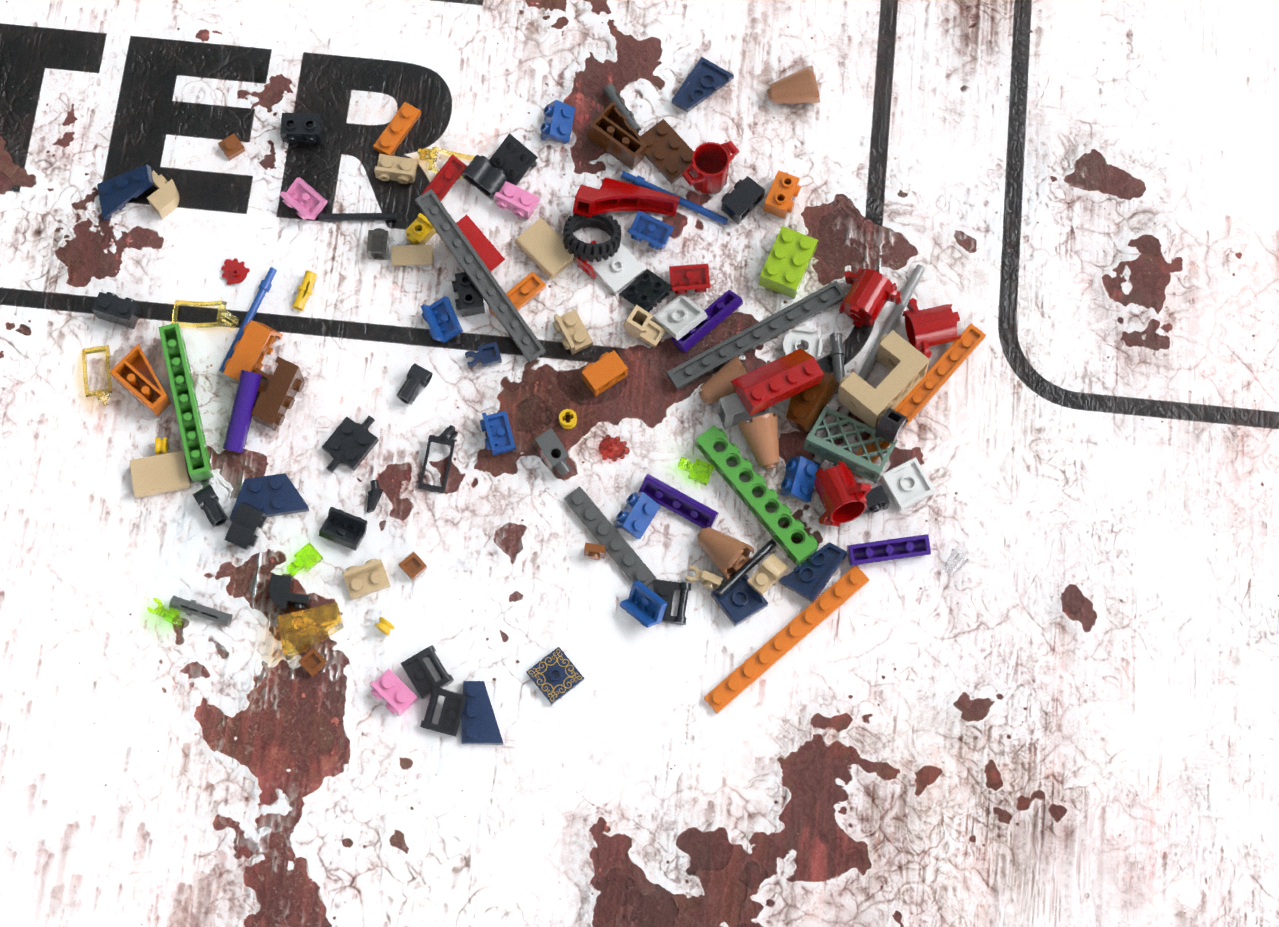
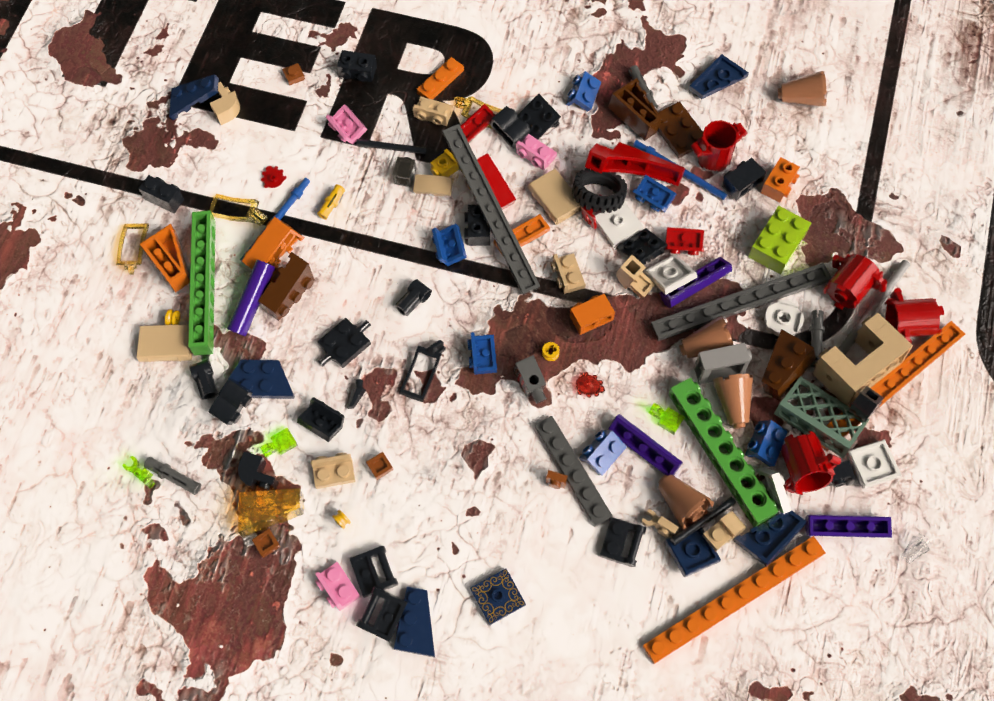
camera: 15 degrees right, 5 degrees down
dark blue plate [465,342,502,368] -> none
blue bracket [619,580,667,628] -> none
red slope [731,348,824,416] -> none
none -> white wing [757,467,791,513]

